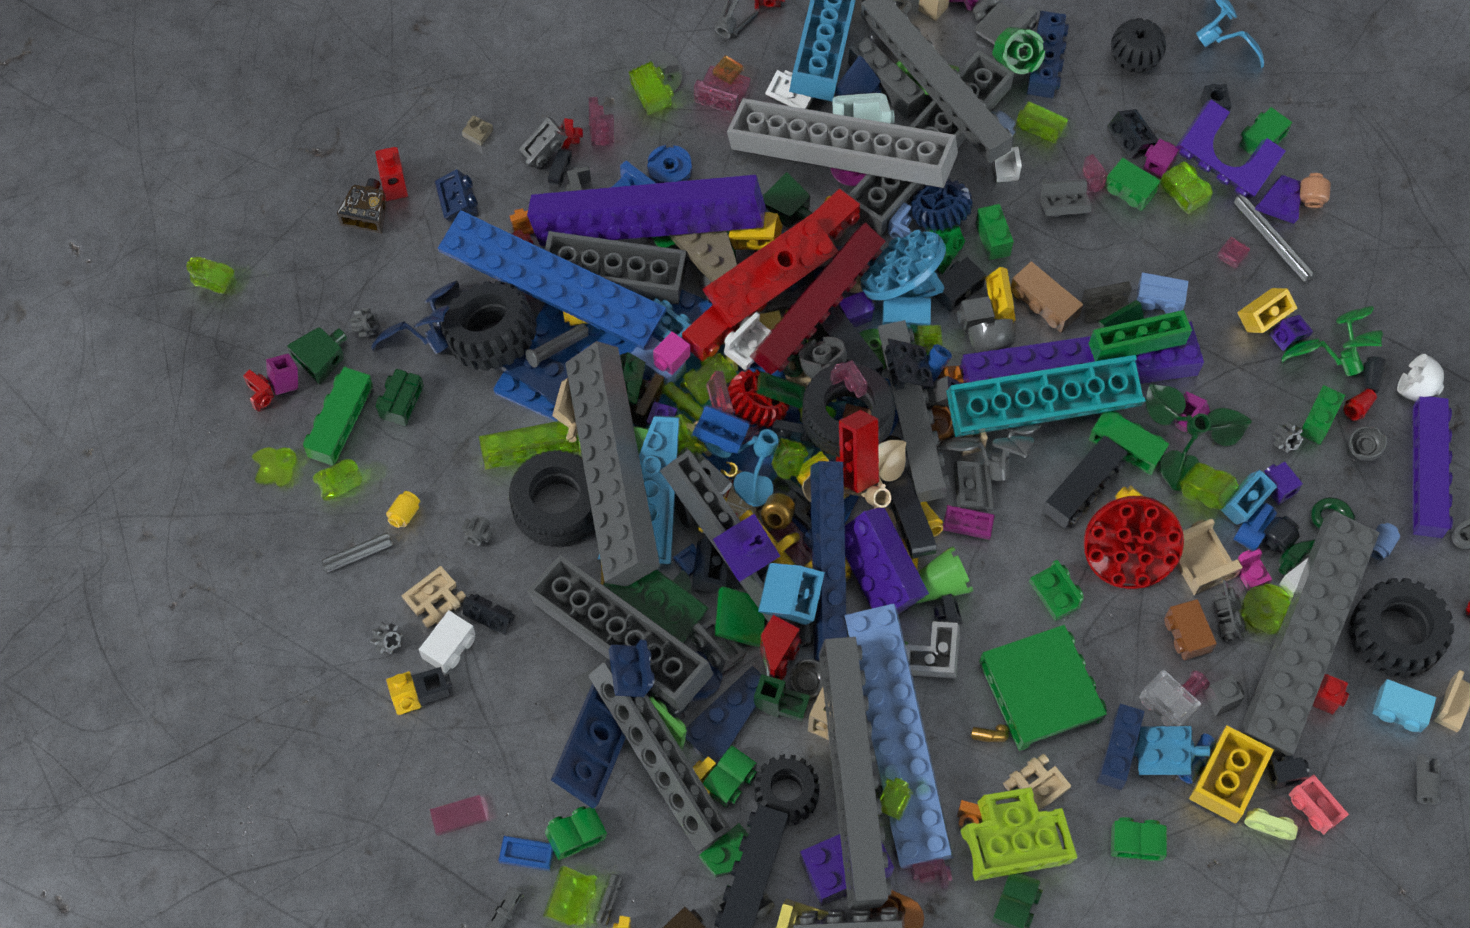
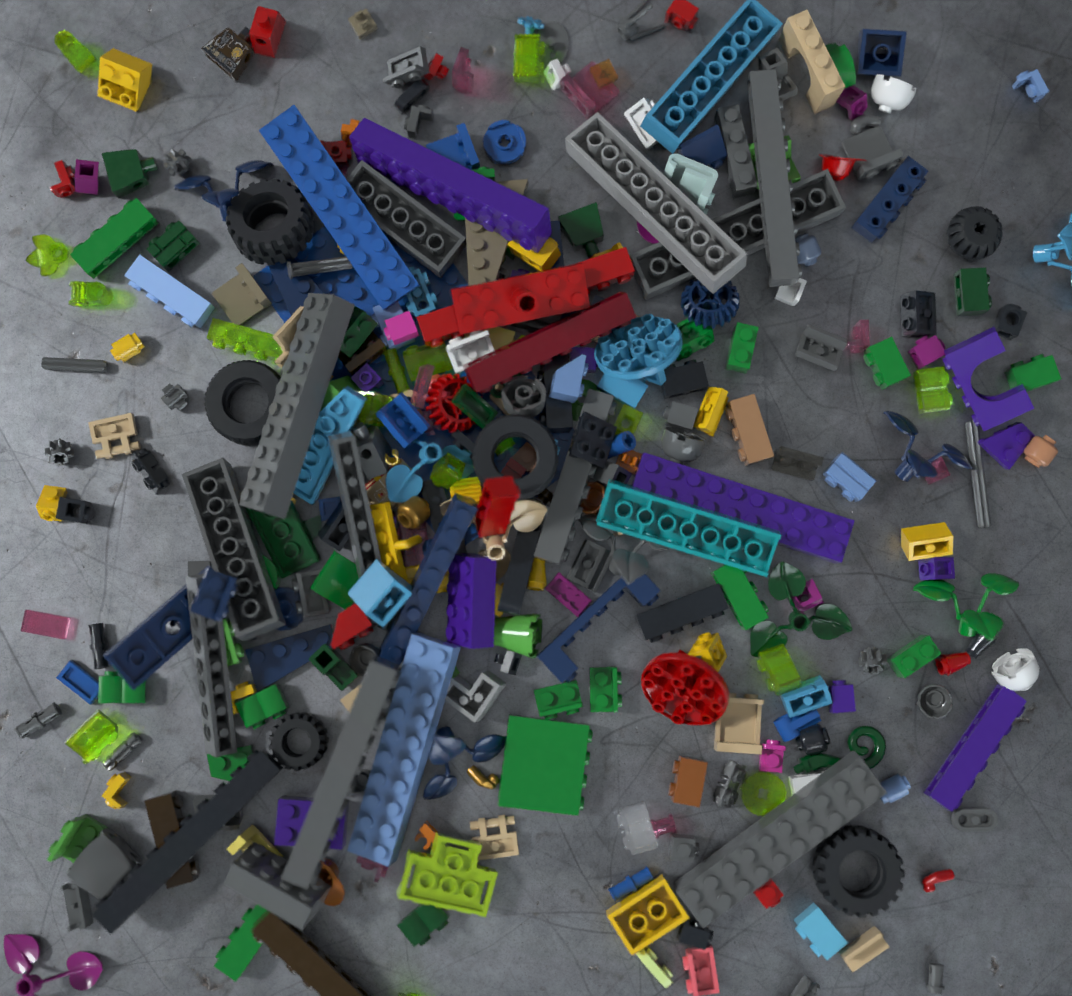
camera: 25 degrees right, 20 degrees up
white brick [419,610,476,673] -> none
dark blue bracket [435,169,479,222] -> none
dark purple tile [713,514,780,582] -> none
clear pink bracket [830,360,867,398] -> none
clear neon green bracket [880,777,913,821] -> none
medium blue bracket [888,203,912,239] -> none
green brick [992,27,1045,74] -> none
clear neon green bracket [1016,101,1068,144] -> none
green brick [1088,310,1192,362] -> none
dark blue arch [1096,703,1145,790] -> none
dark green tile [1098,300,1144,328] -> none
green brick [1111,817,1167,861] -> none
dark azure plate [1133,726,1211,775] -> none
none -> black pin [88,623,109,669]
none -> yellow slope [97,48,152,112]
none -> light blue brick [124,254,215,328]
none -> dark tan bracket [212,263,272,328]
none -> dark blue plant [423,726,506,800]
none -> dark azure plant [518,16,545,38]
none -> green bracket [534,680,583,720]
none -> dark blue plate [537,574,661,683]
none -> white tile [544,59,572,90]
none -> medium blue slope [549,355,588,403]
none -> red piece [819,154,867,181]
none -> dark blue plant [882,411,973,482]
none -> dark green brick [954,267,992,316]

